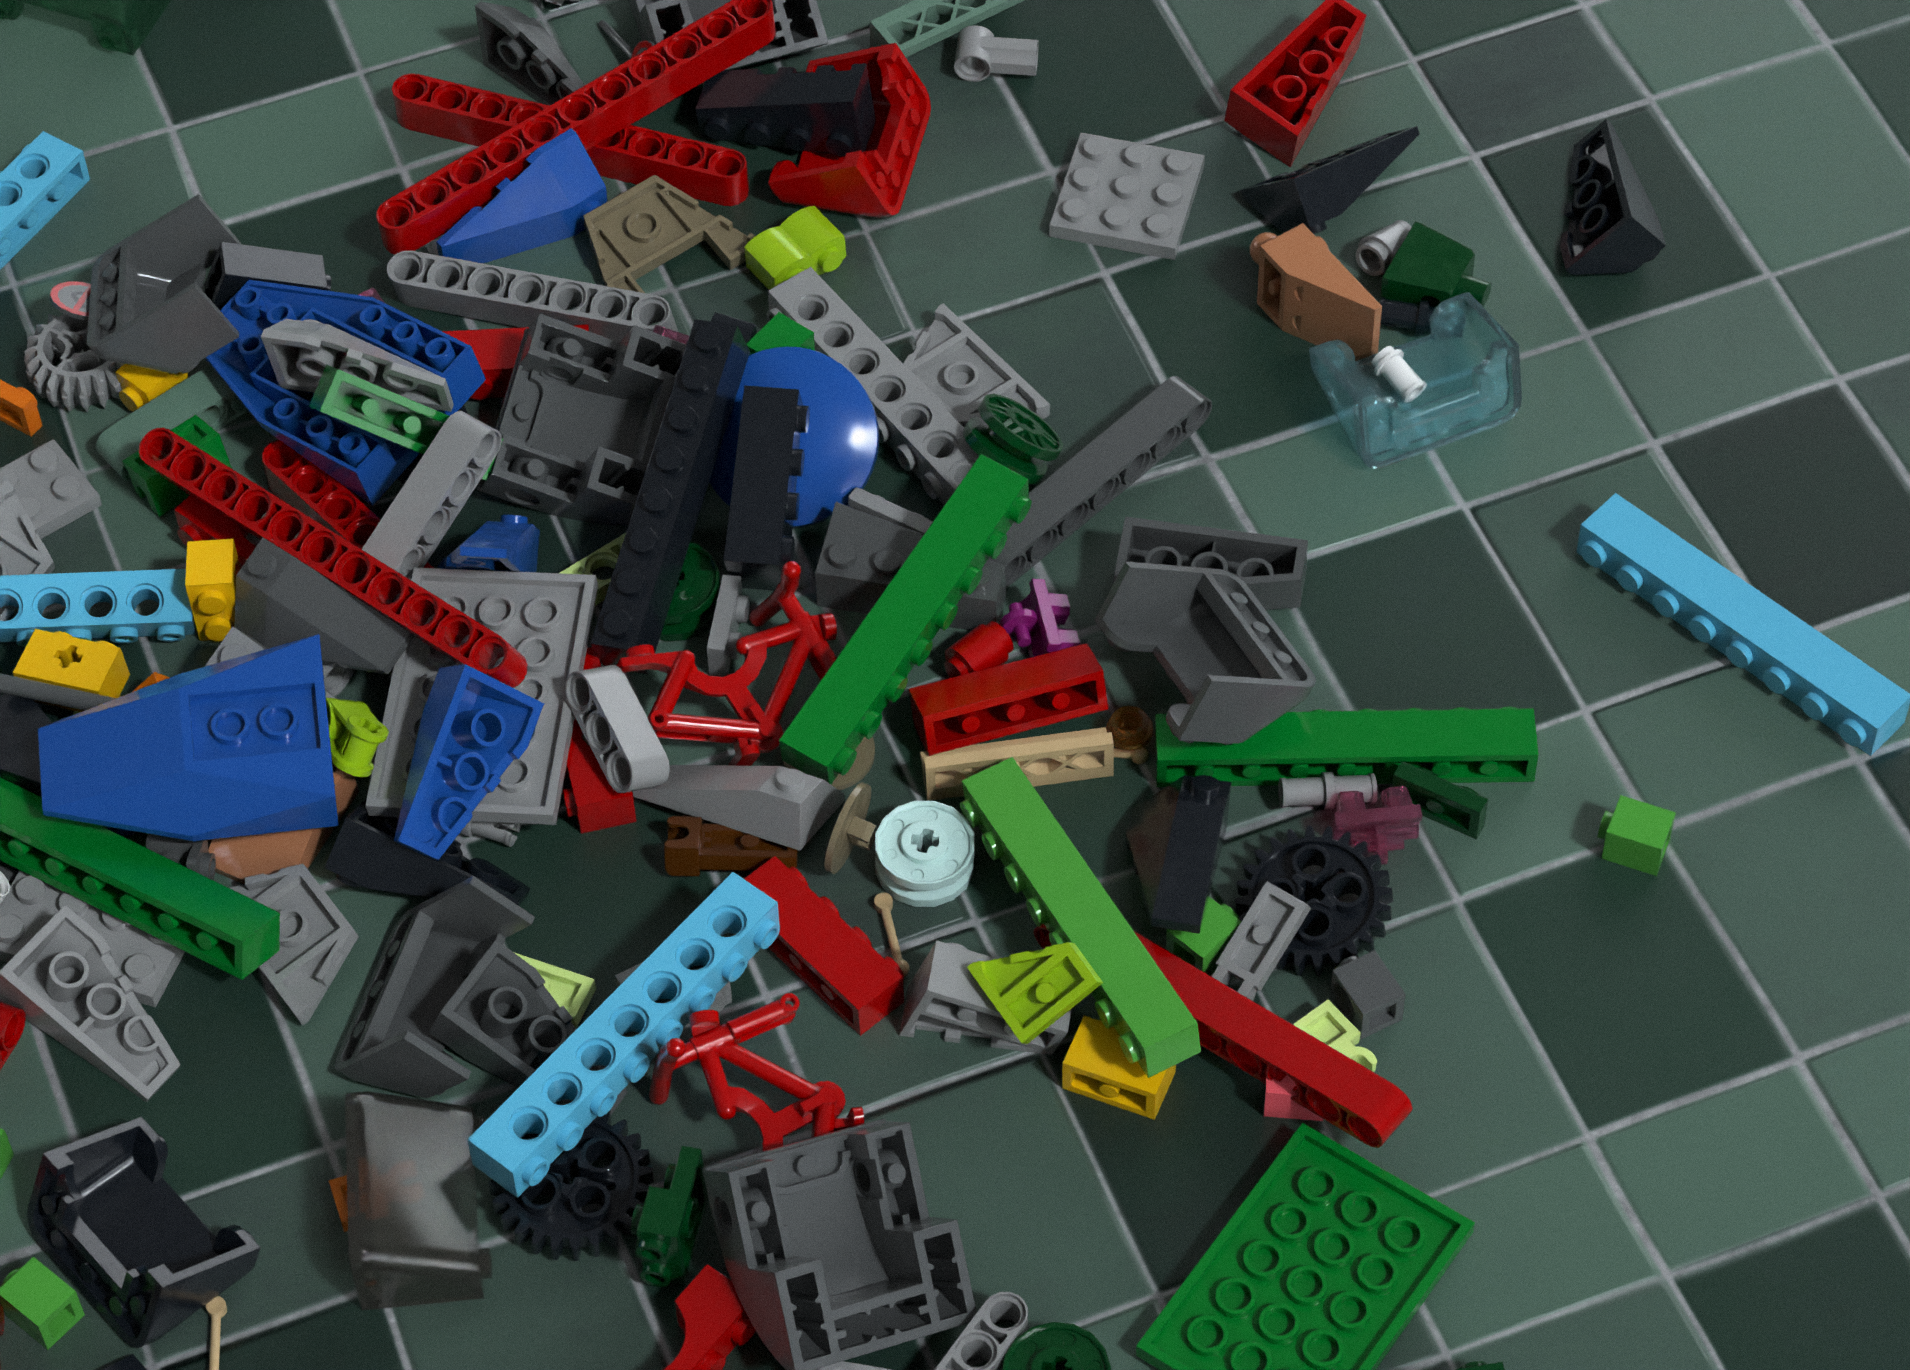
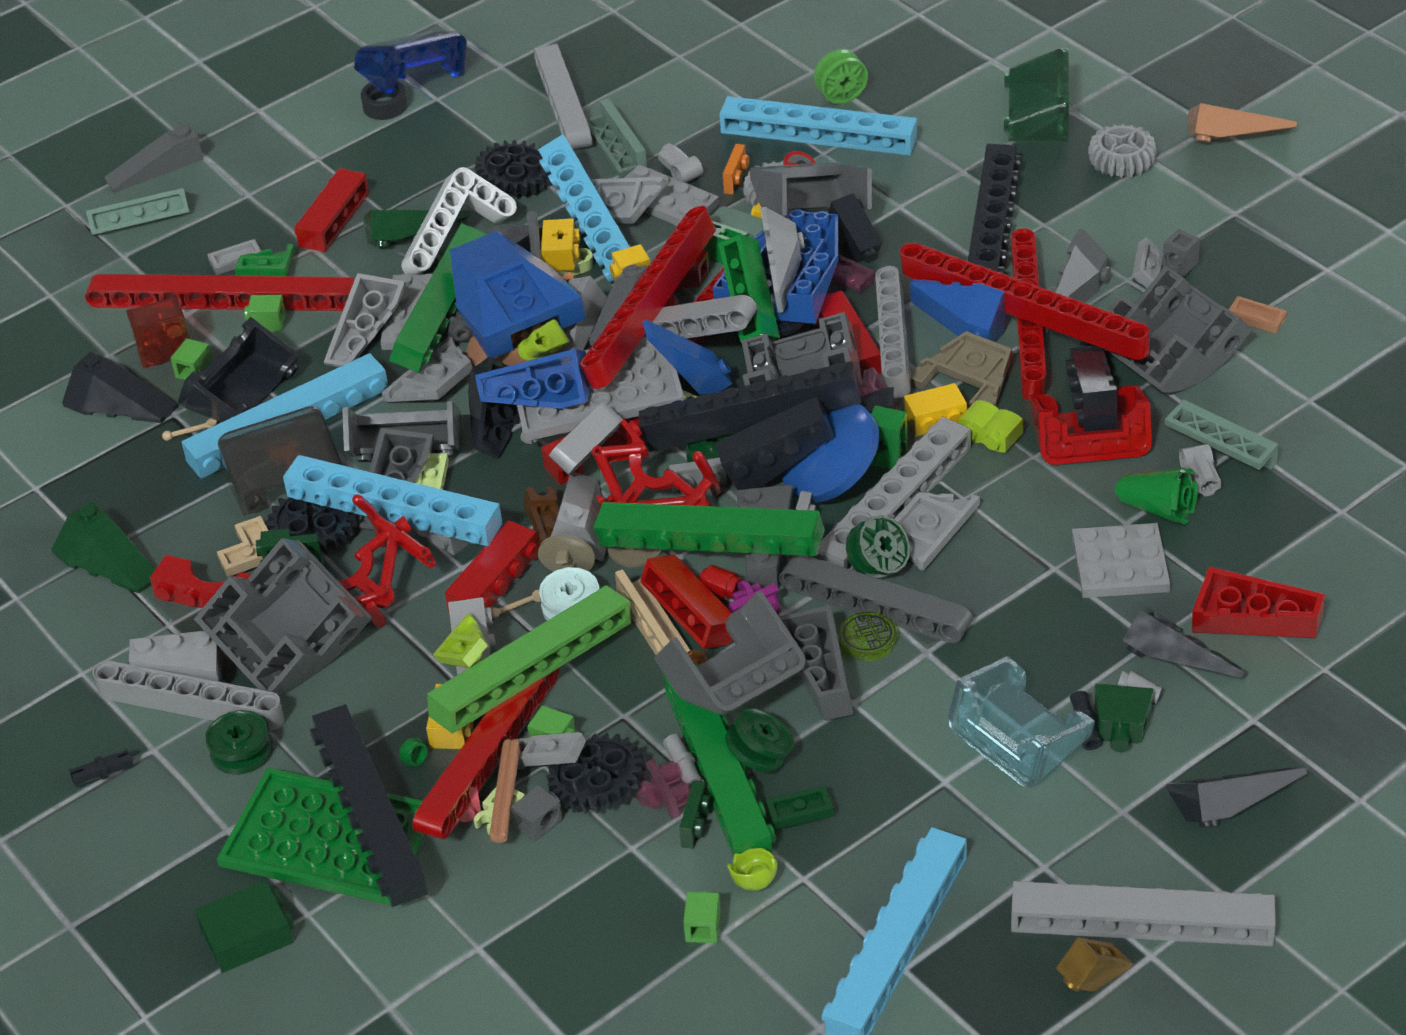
camera: 75 degrees right, 10 degrees down
black wedge [1125,775,1232,934] -> none
nougat slope [1250,223,1382,367] -> none
white pin [1371,346,1427,403] -> none
none -> medium azure brick [181,353,388,479]
none -> tan plate [217,516,268,577]
none -> black brick [310,704,428,907]
none -> green plate [399,738,428,766]
none -> nougat axle [489,739,520,843]
none -> dark green wheel [725,708,794,773]
none -> lime hair [727,848,778,891]
none -> dark green plate [765,785,834,830]
none -> clear neon green tile [838,611,897,661]
none -> yellow brick [904,383,967,437]
none -> black brick [968,143,1021,274]
none -> light grey brick [1011,881,1275,946]
none -> pearl gold slope [1056,937,1133,992]
none -> green cone [1115,467,1198,525]

